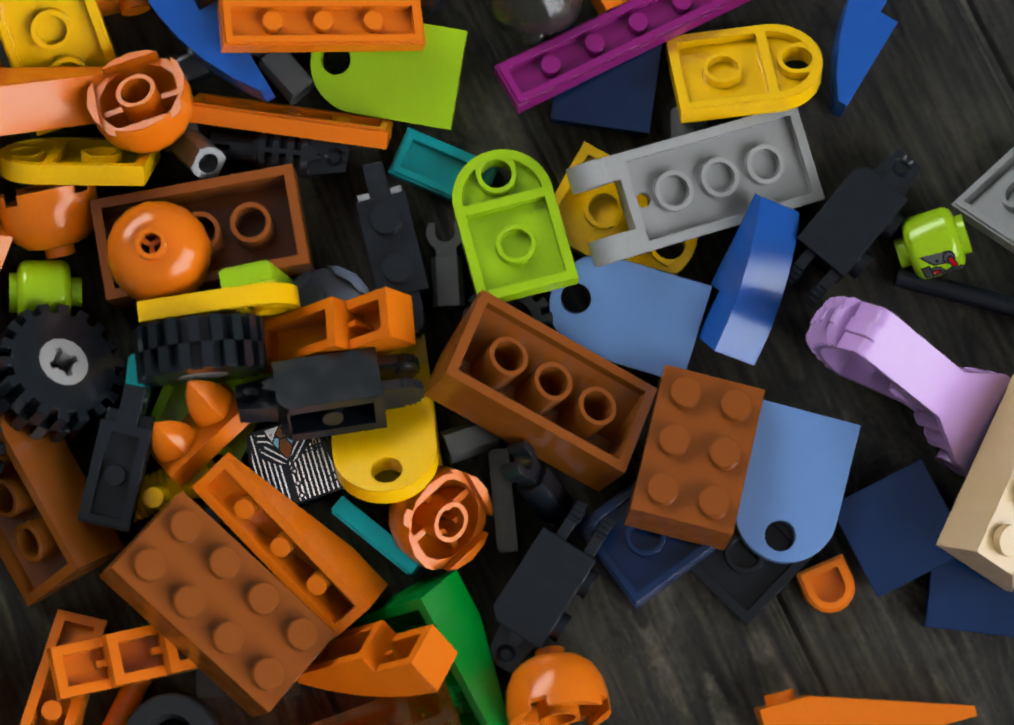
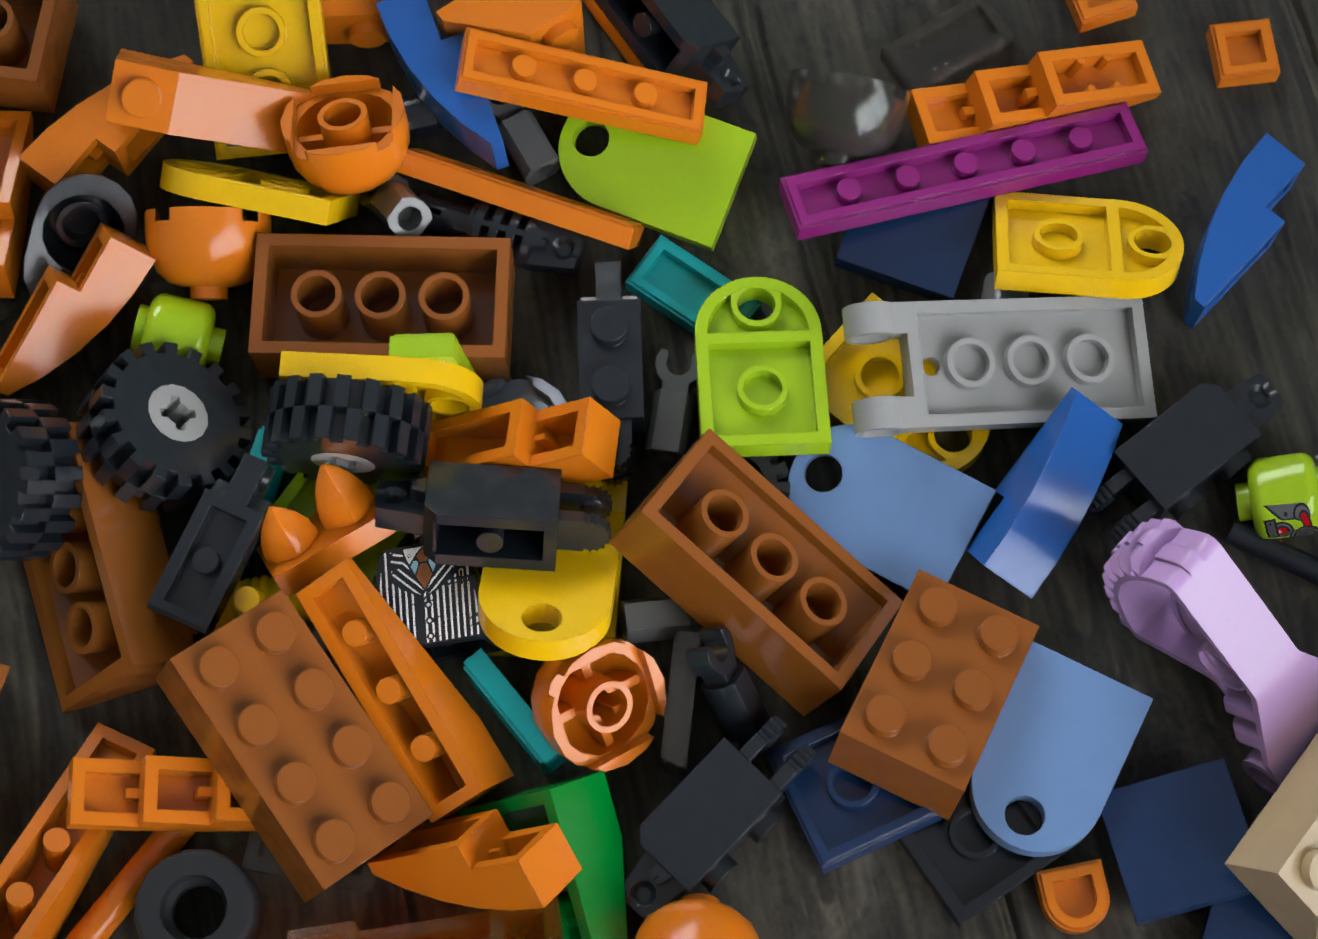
camera: 15 degrees right, 10 degrees down
orange cylinder [107,201,212,301] -> none

